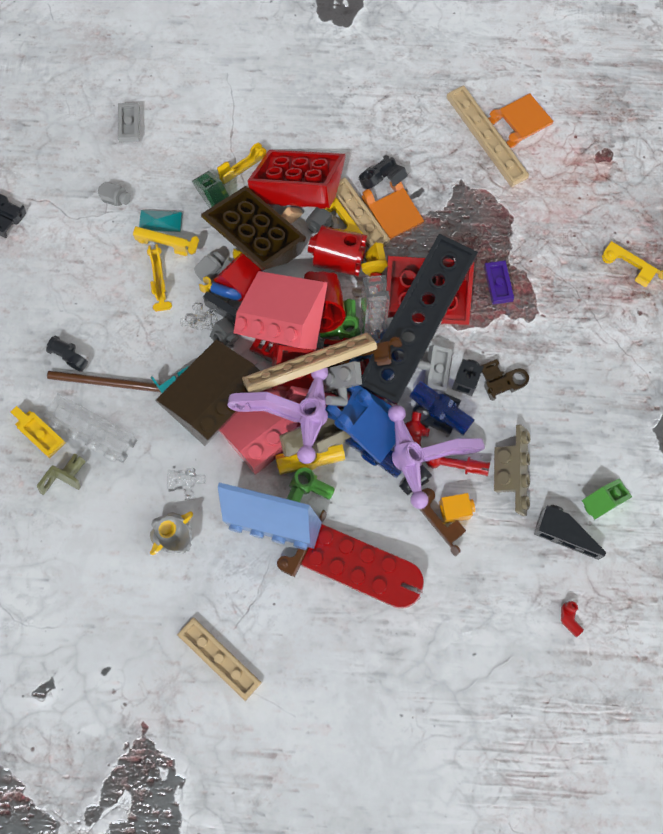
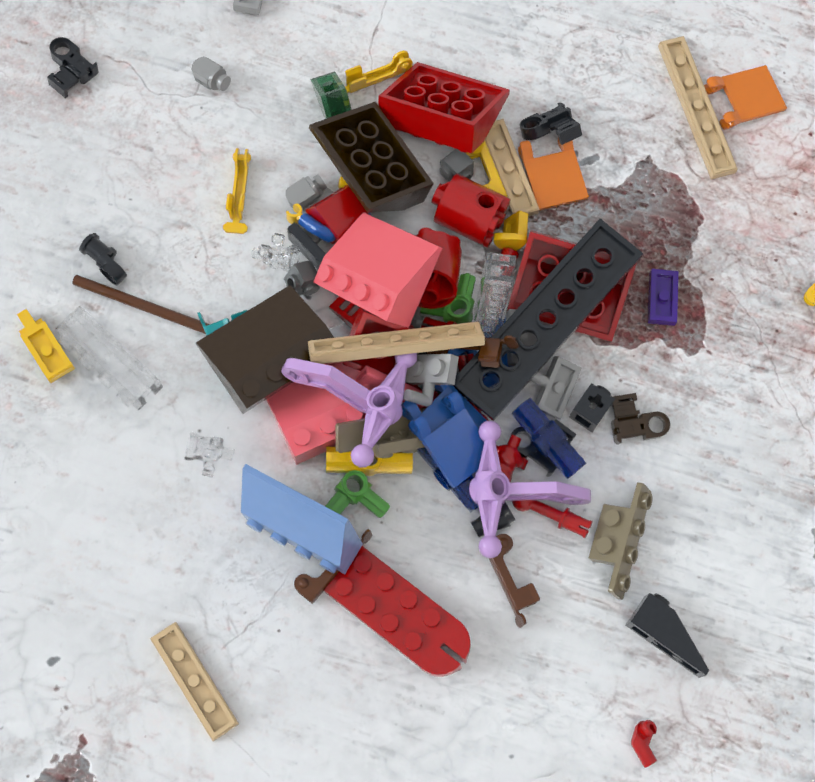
camera: 10 degrees right, 0 degrees up
olive bracket [37,454,86,495] -> none
yellow piece [133,226,199,256] -> none
teal slope [139,210,182,232] -> none
light grey hair [150,511,193,555] -> none
light nougat tile [281,207,303,224] -> none
light orange brick [439,493,475,524] -> none
bright green slope [581,478,632,520] -> none

